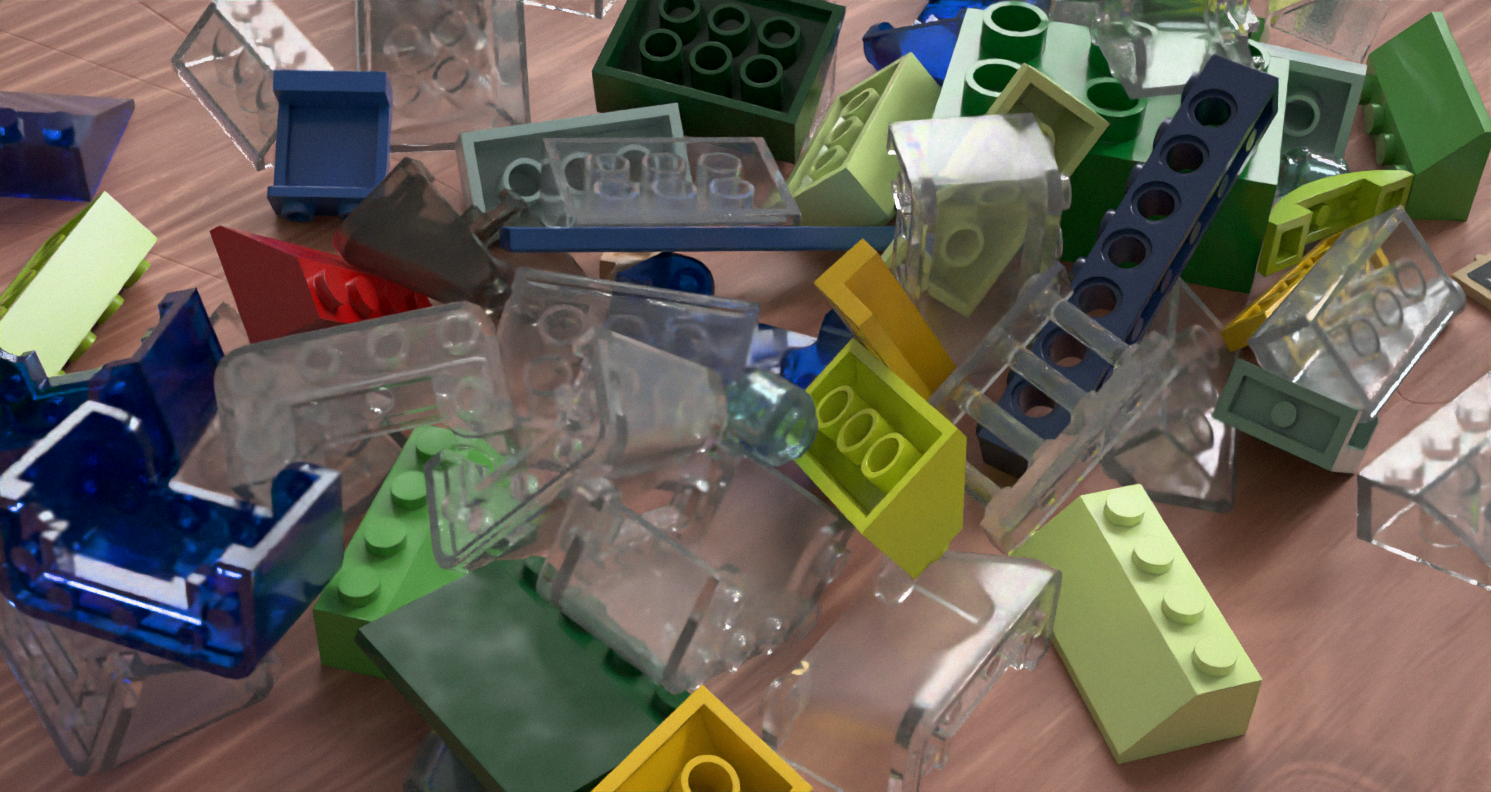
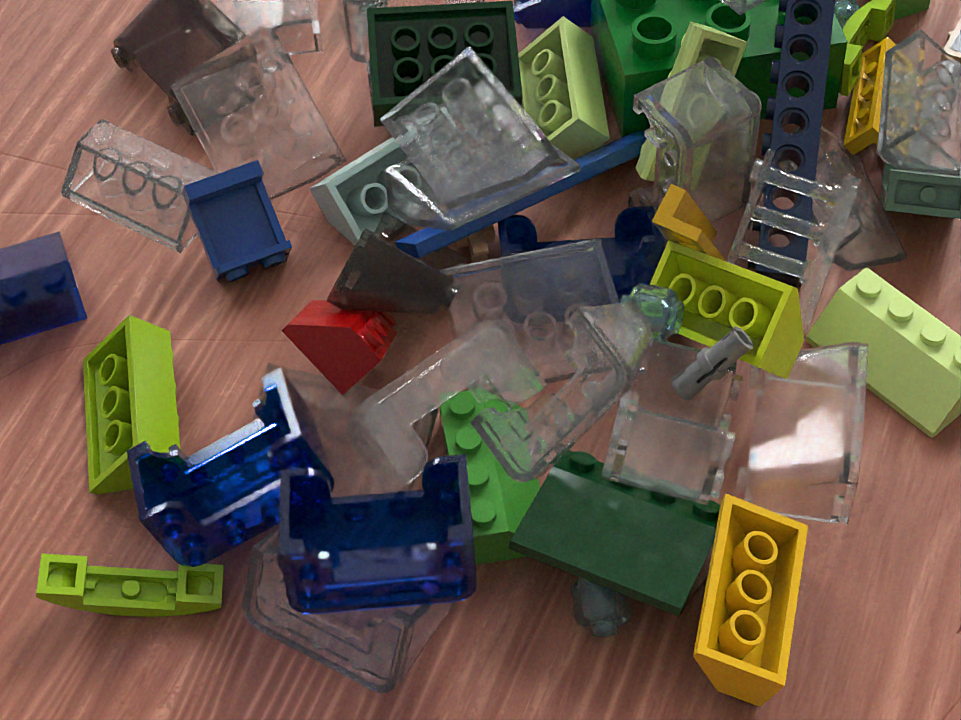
camera: 20 degrees left, 10 degrees up
none -> clear slope [380,47,560,209]
none -> light grey pin [671,326,753,401]

